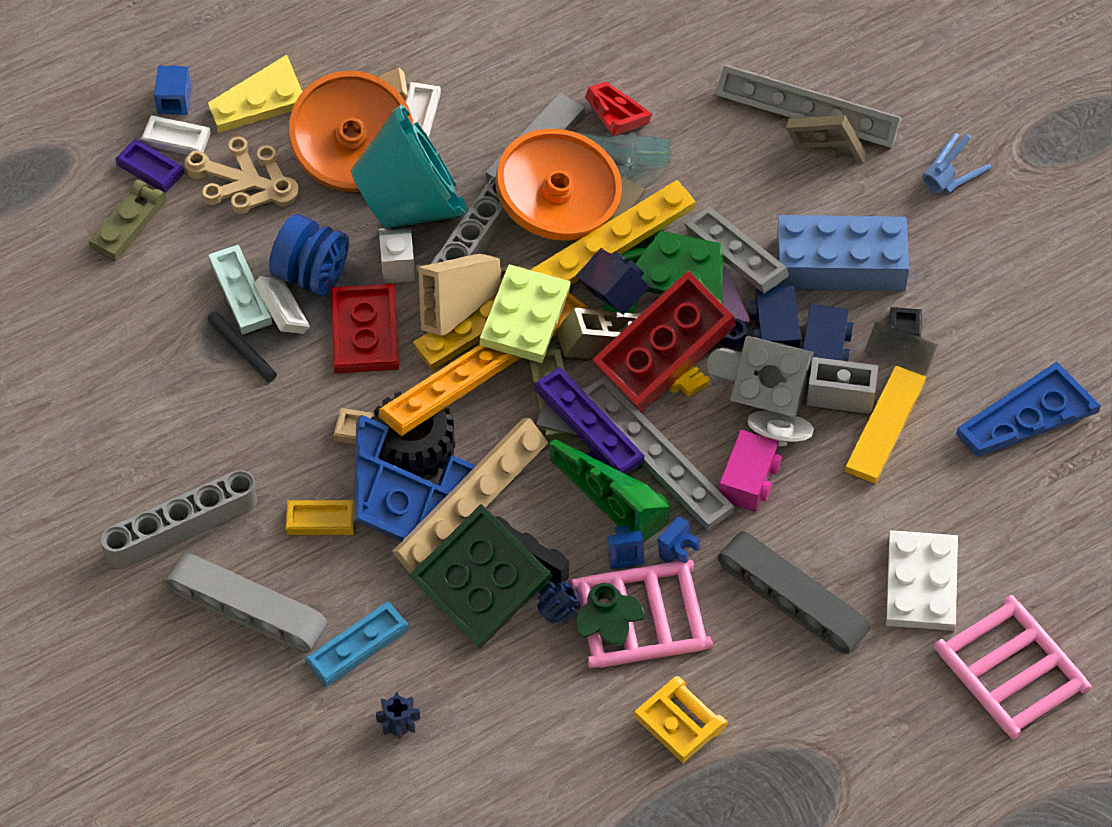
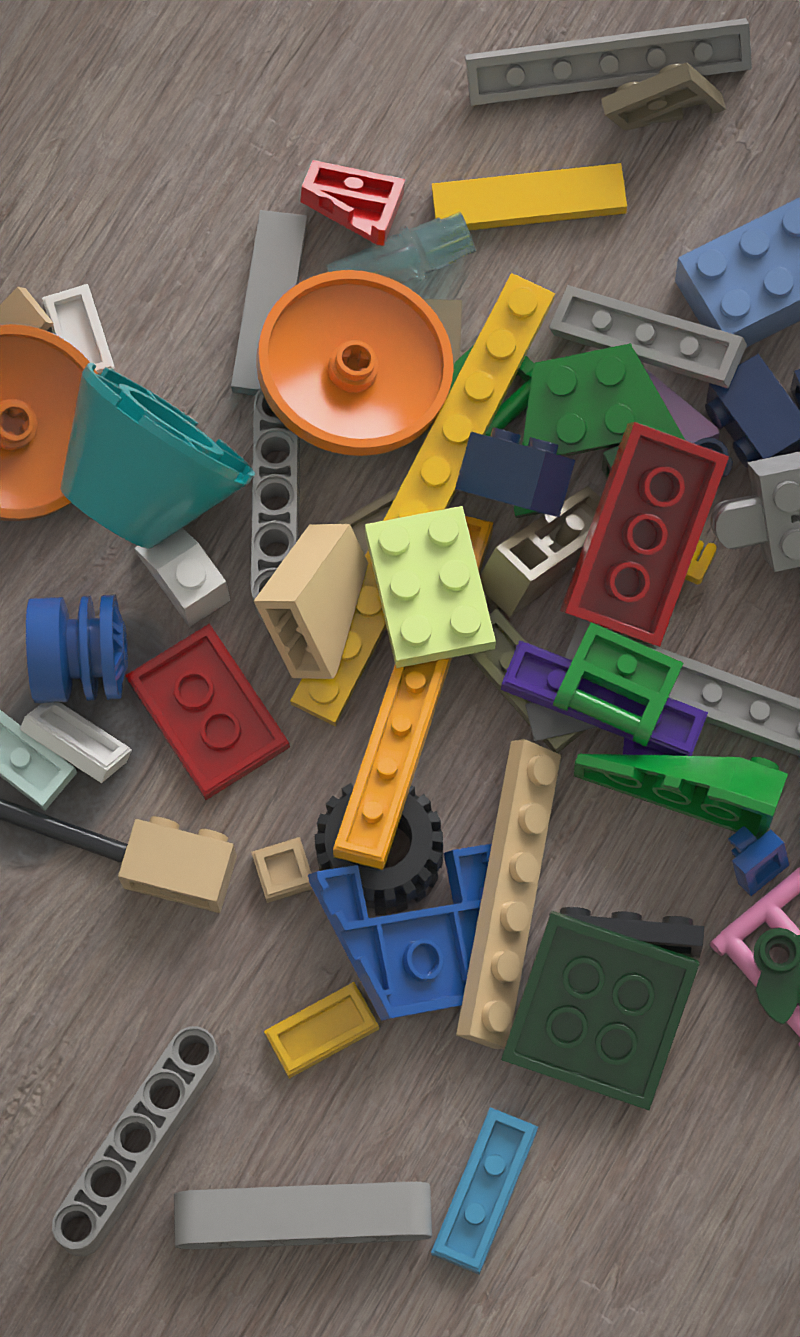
camera: 25 degrees left, 15 degrees up
dark blue gear [376,693,420,739] -> none
dark blue gear [537,581,580,624] -> none
none -> tan brick [118,816,237,913]
none -> yellow tile [432,163,627,234]
none -> green plate [553,622,684,747]

